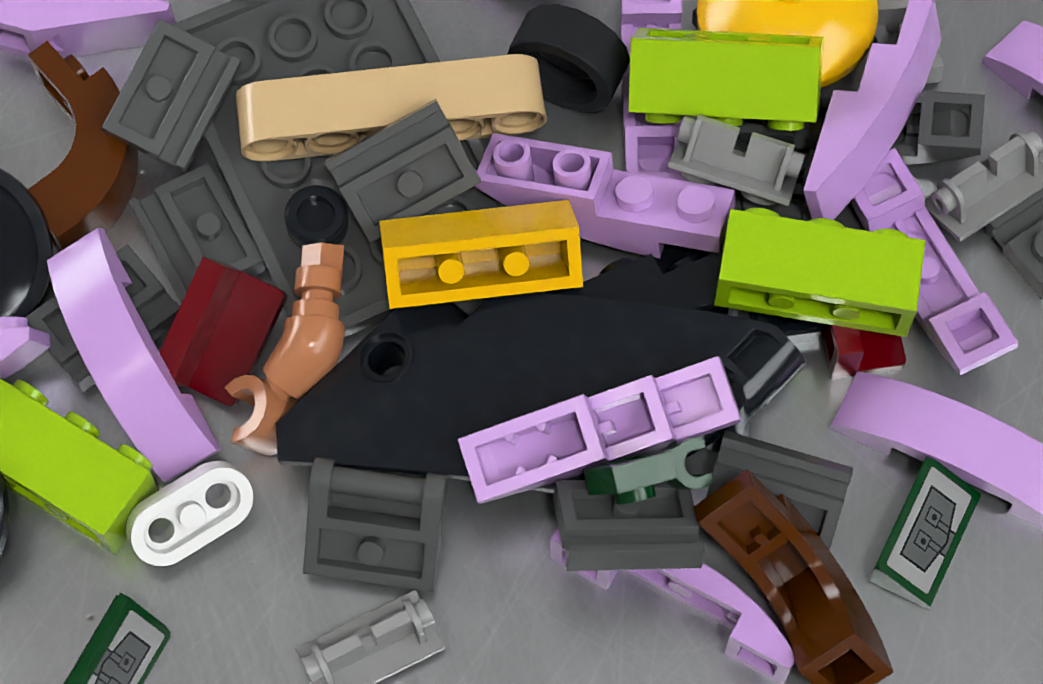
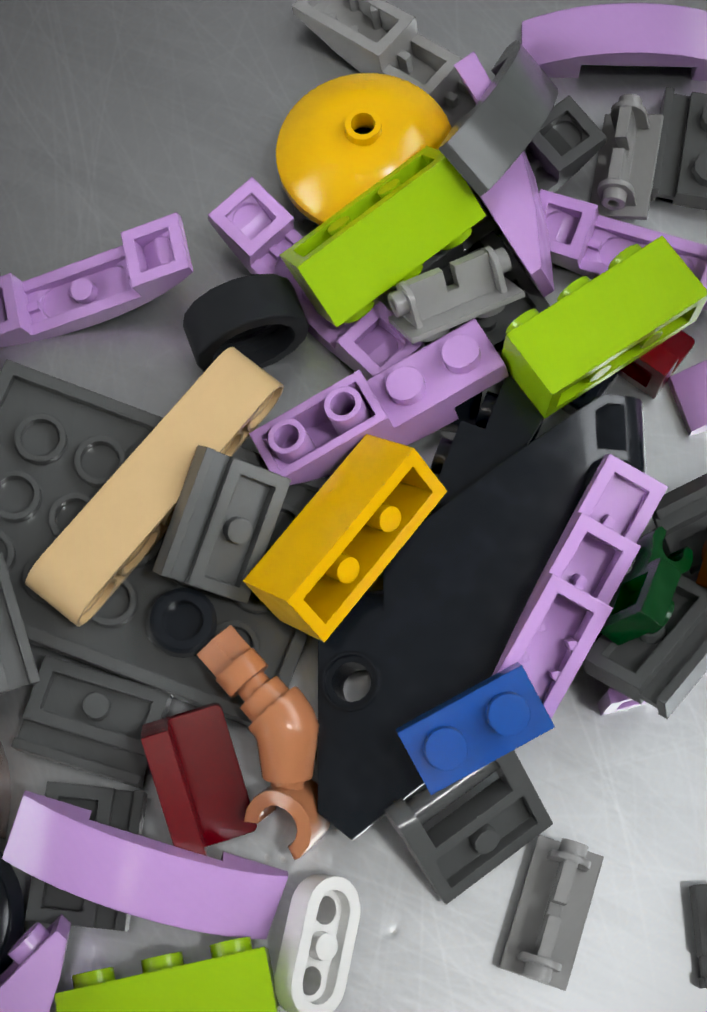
camera: 45 degrees left, 5 degrees up
none -> blue plate [396,662,555,795]
none -> dark grey slope [439,40,558,196]

